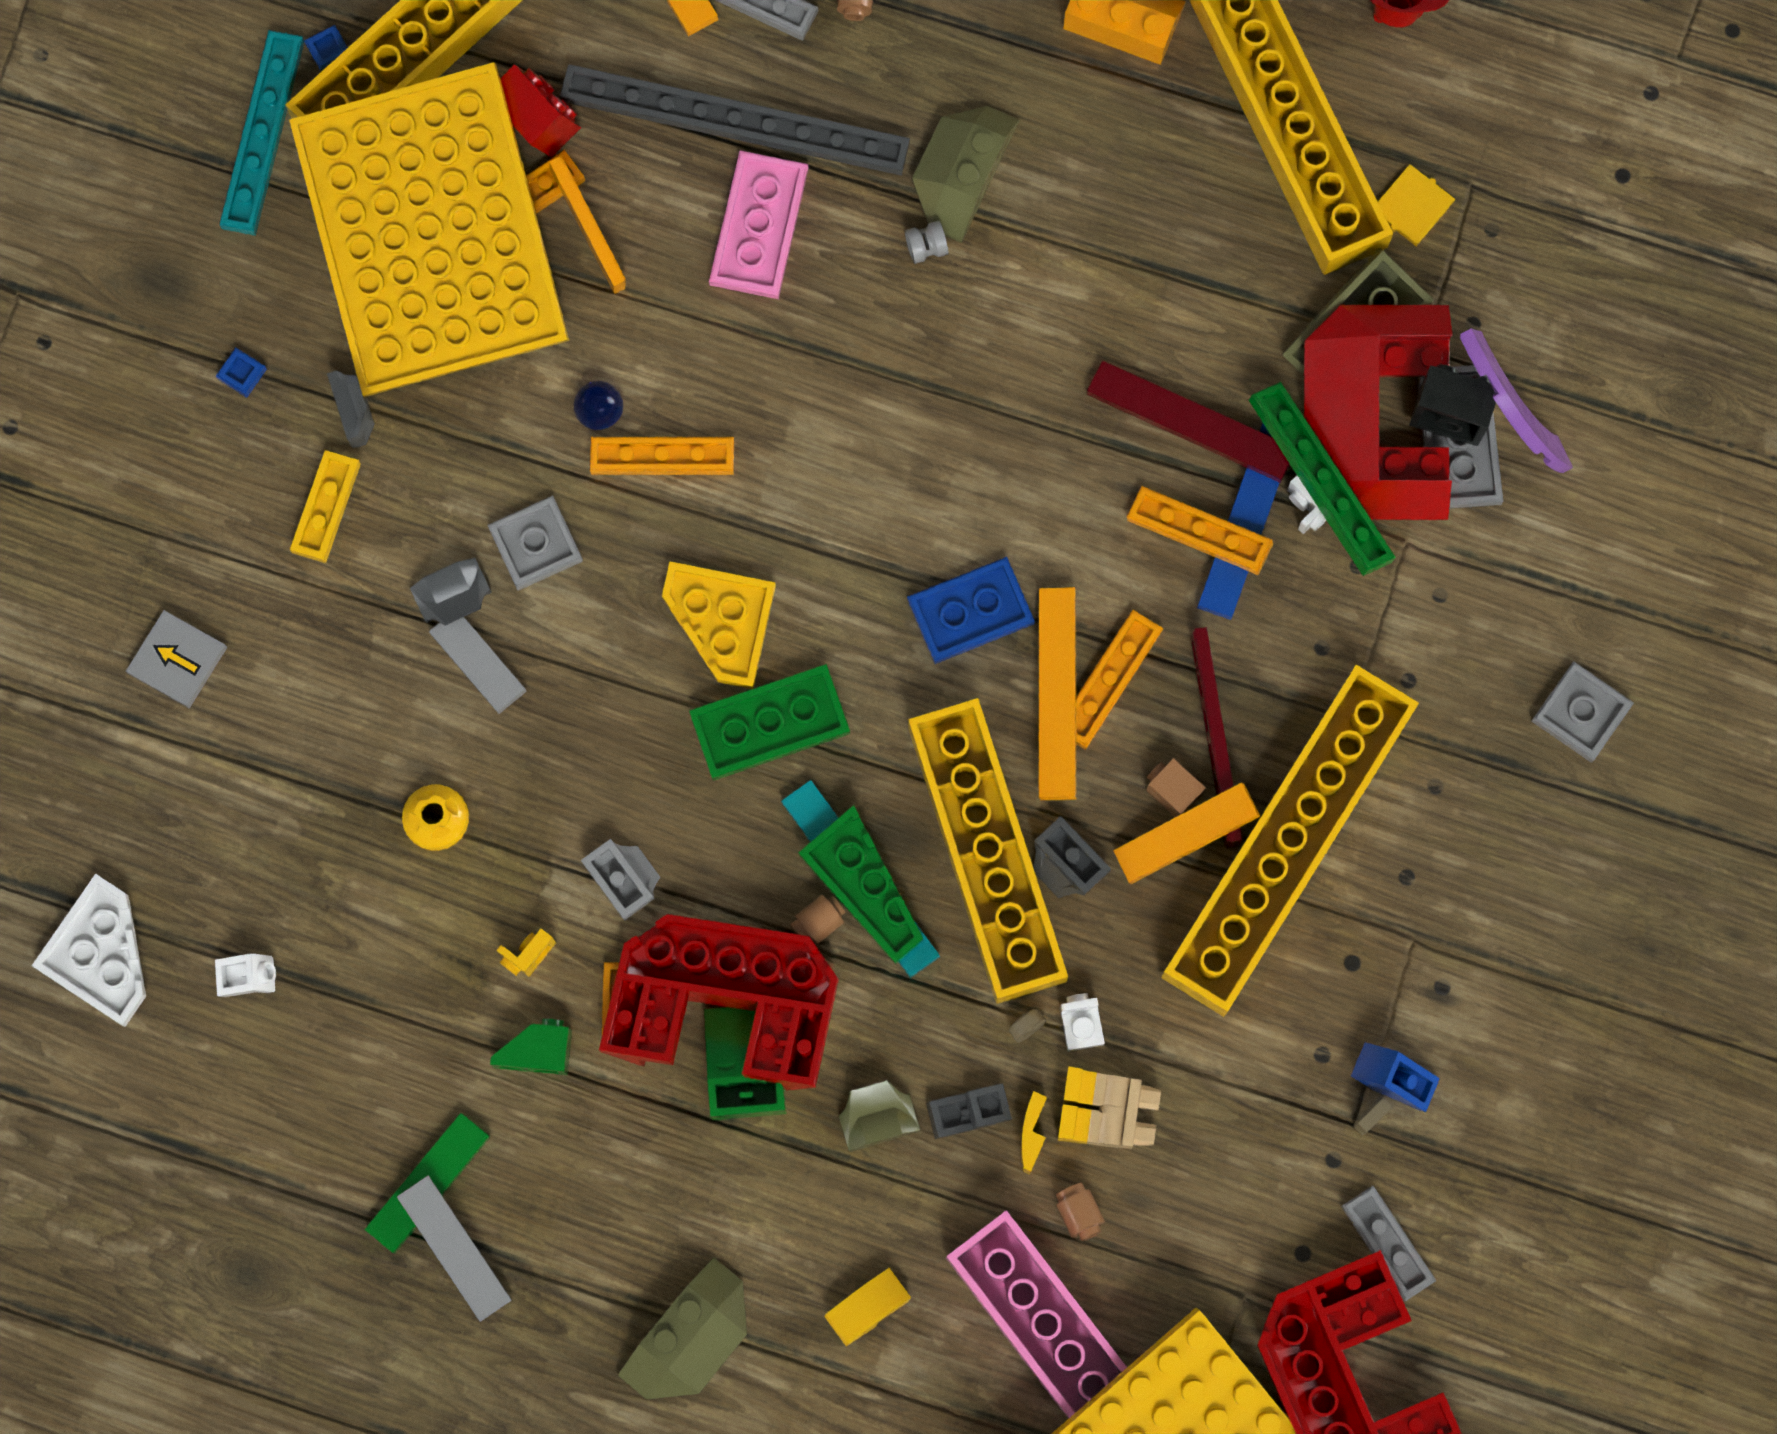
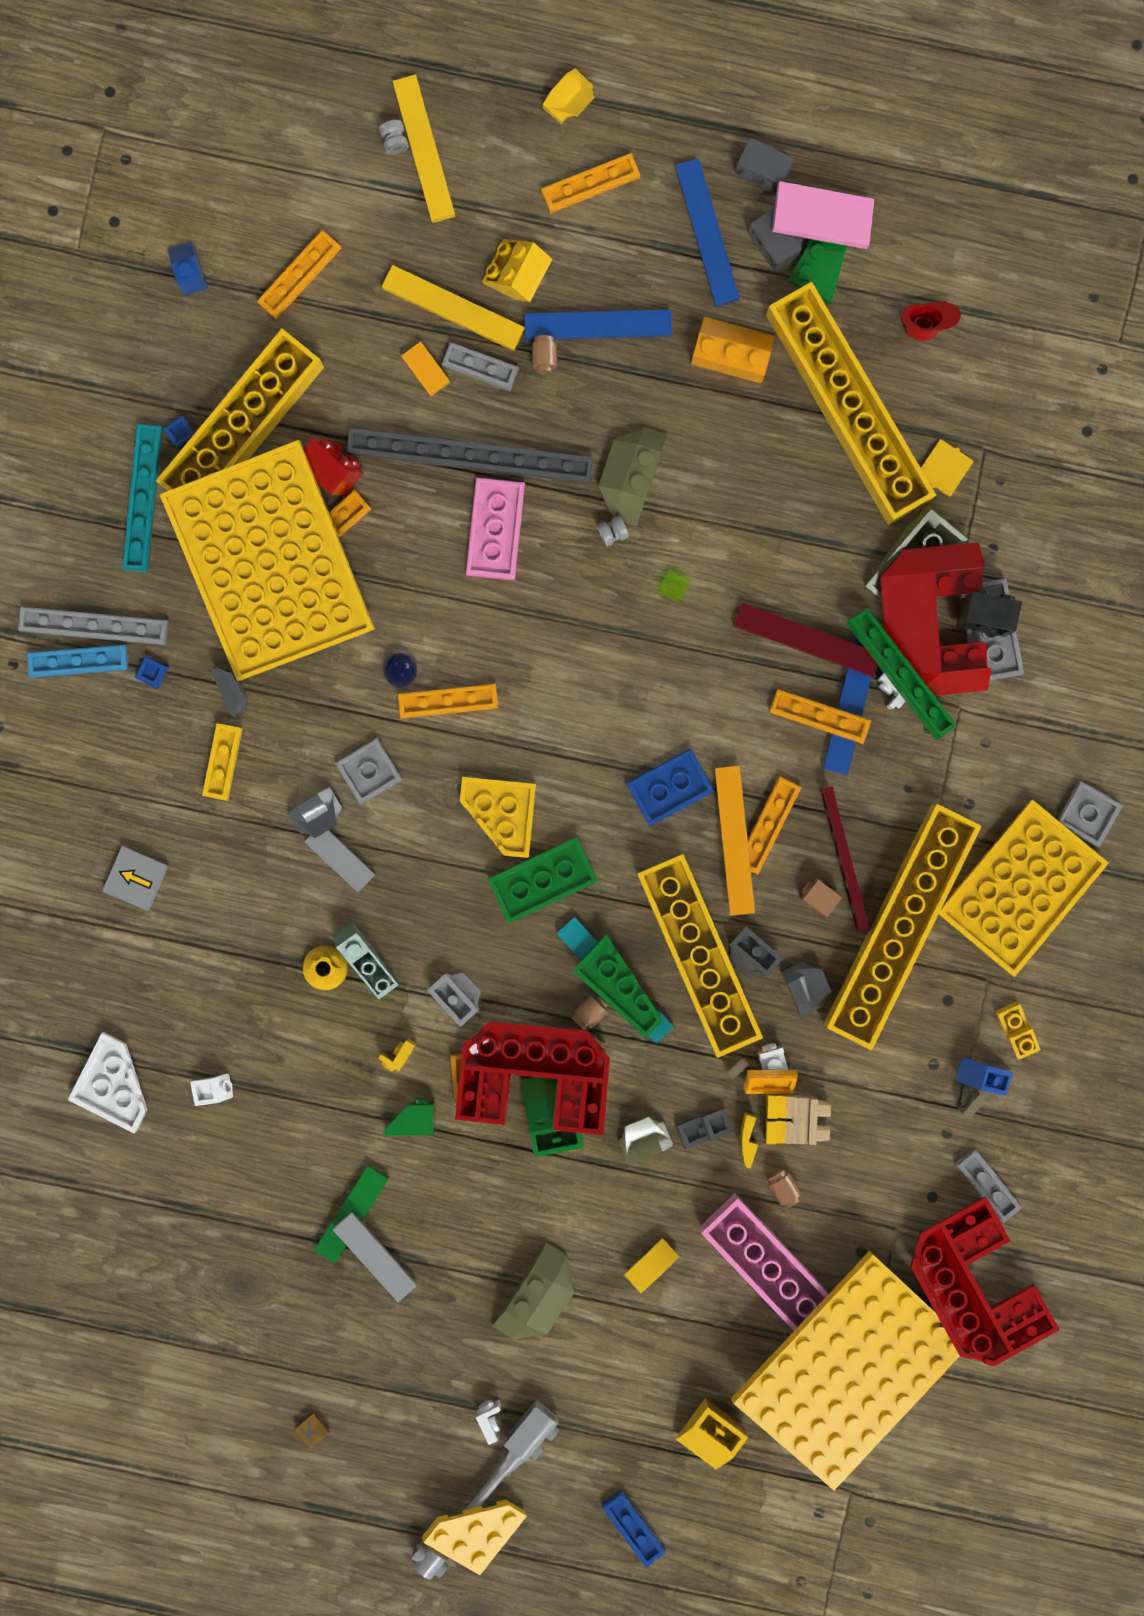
camera: 10 degrees left, 10 degrees up
light orange tile [549,156,626,294] -> none
light orange tile [1113,782,1260,884] -> none
medium lavender tile [1460,328,1573,473] -> none
none -> light grey tile [18,606,169,646]
none -> dark azure tile [27,645,129,678]
none -> sand green slope [332,921,398,999]
none -> clear neon green tile [657,570,691,603]
none -> light orange tile [743,1070,798,1094]
none -> dark grey slope [780,961,832,1017]
none -> yellow plate [938,800,1109,977]
none -> yellow slope [995,1002,1041,1060]

